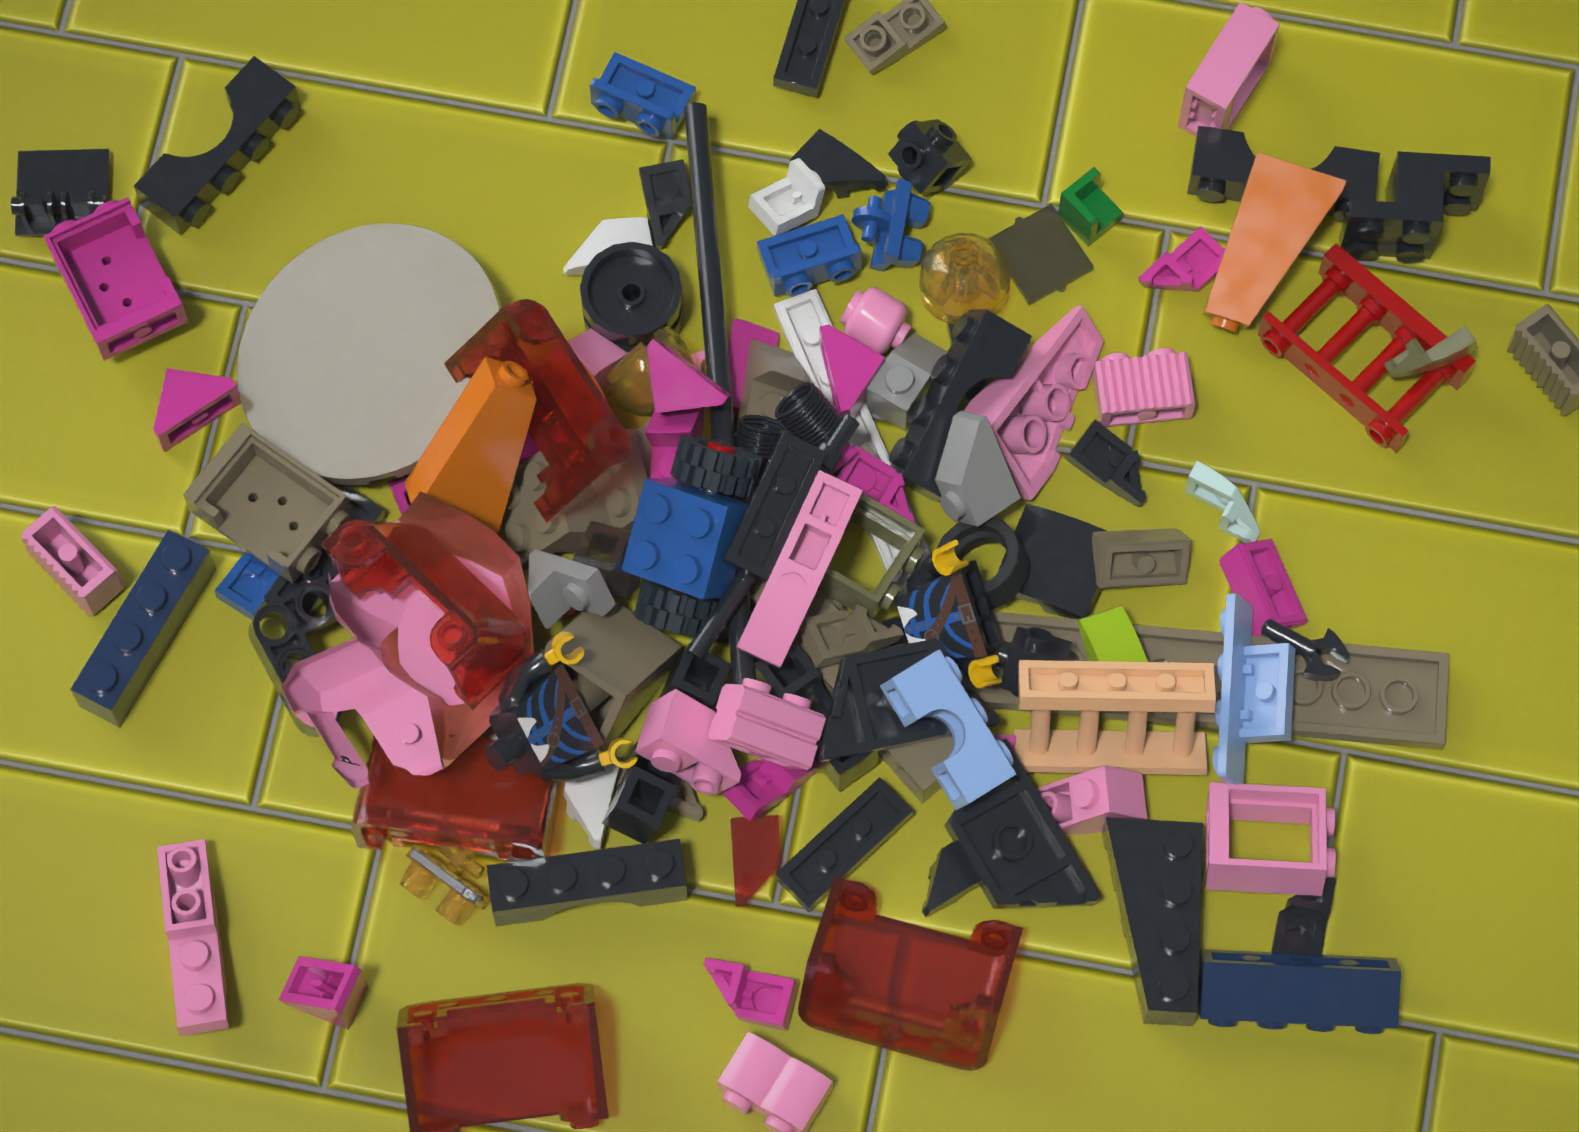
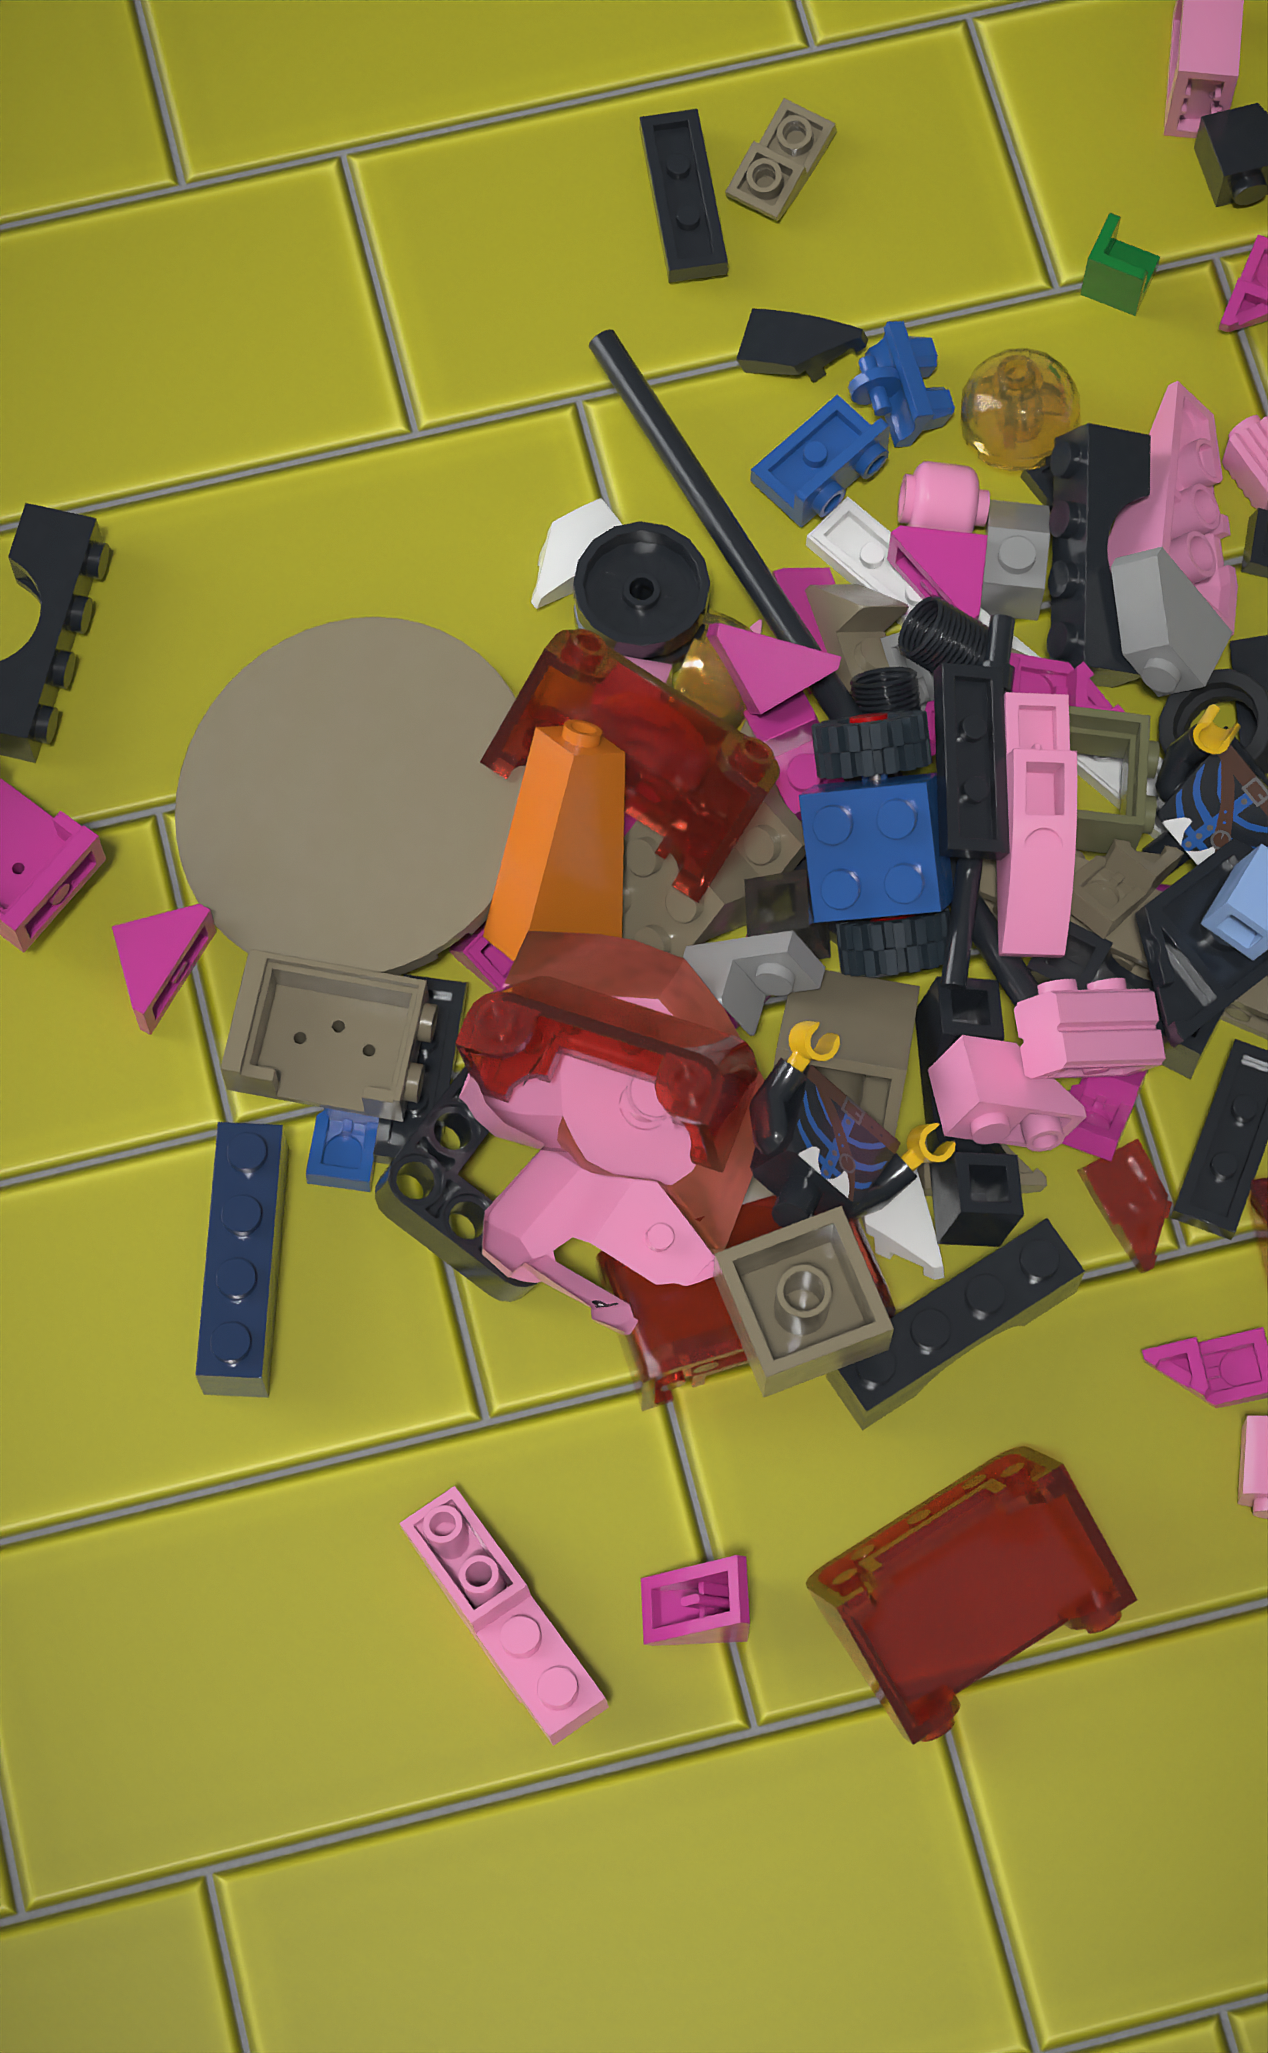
camera: 25 degrees left, 0 degrees up
bright pink brick [21,506,125,615] -> none
clear yellow hips [400,840,491,926] -> none
blue bracket [589,52,696,139] -> none
black slope [639,159,692,248] -> none
white bracket [748,158,825,236] -> none
black brick [888,119,972,194] -> none
clear smoke piece [987,204,1094,306] -> none
none -> dark tan brick [713,1206,894,1398]

